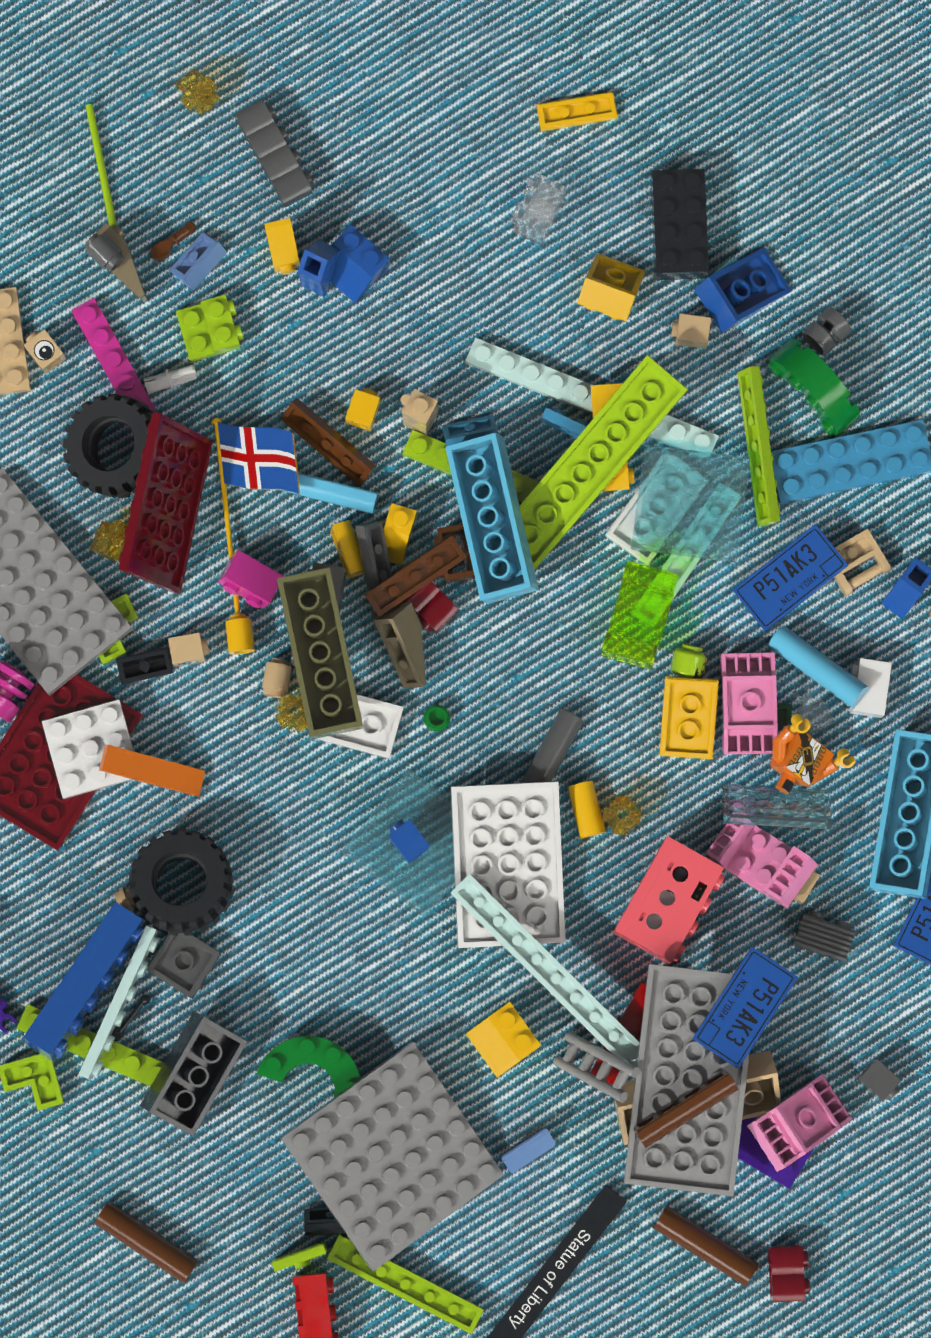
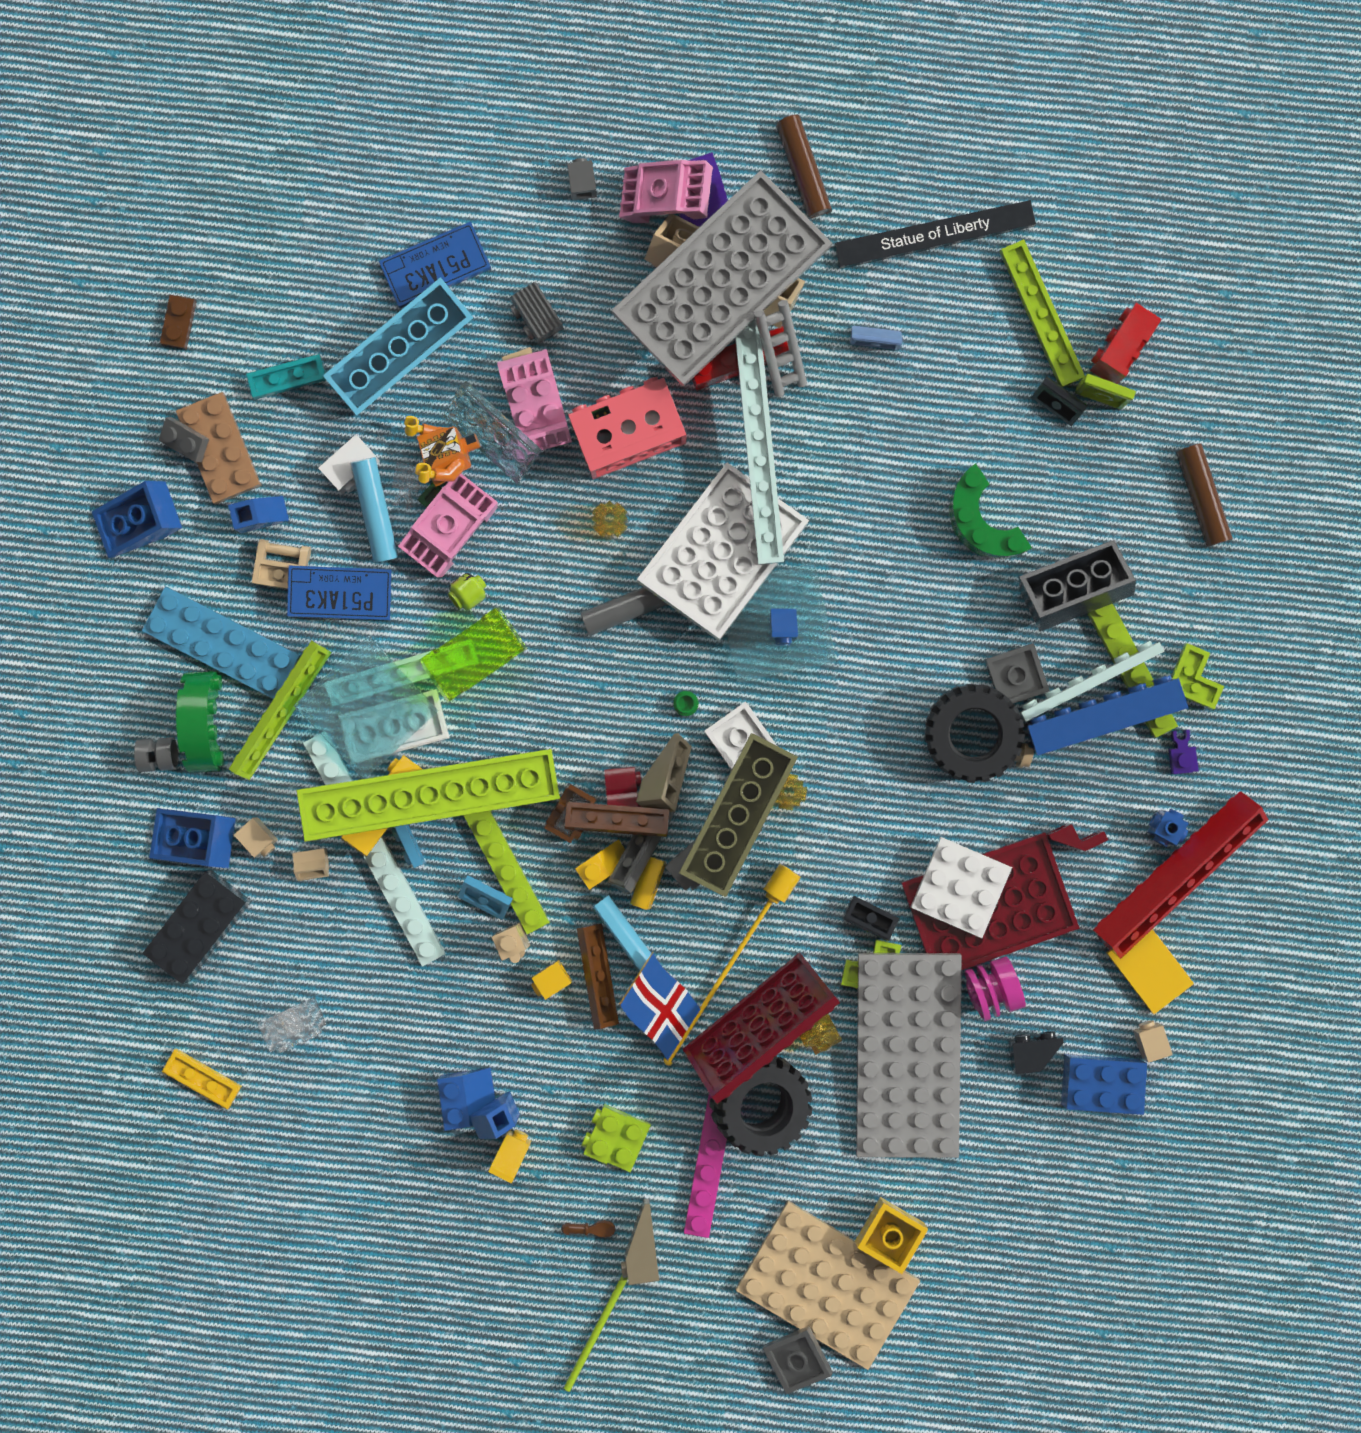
camera: 140 degrees left, 5 degrees up
tan brick [24,329,66,375] -> none
dark grey brick [86,233,125,272] -> none
orange tile [99,745,205,797] -> none
black hinge [111,994,150,1041] -> none
white axle [143,365,197,394] -> none
tan brick [168,633,209,667] -> none
medium blue slope [169,232,227,290] -> none
clear yellow brick [174,68,220,115] -> none
dark pink brick [217,550,284,608] -> none
dark grey brick [235,100,314,208] -> none
tan brick [262,658,292,698] -> none
light grey plate [280,1042,504,1272] -> none
medium azure brick [445,433,539,604] -> none
yellow slope [466,1002,541,1077] -> none
yellow brick [567,781,606,839] -> none
yellow slope [577,253,646,321] -> none
reddish brown brick [633,1070,739,1148] -> none
yellow tile [659,676,719,759] -> none
blue tile [692,947,798,1069] -> none
dark red brick [768,1245,810,1302] -> none
none -> tan piece [292,848,329,881]
none -> dark red slope [1046,823,1108,851]

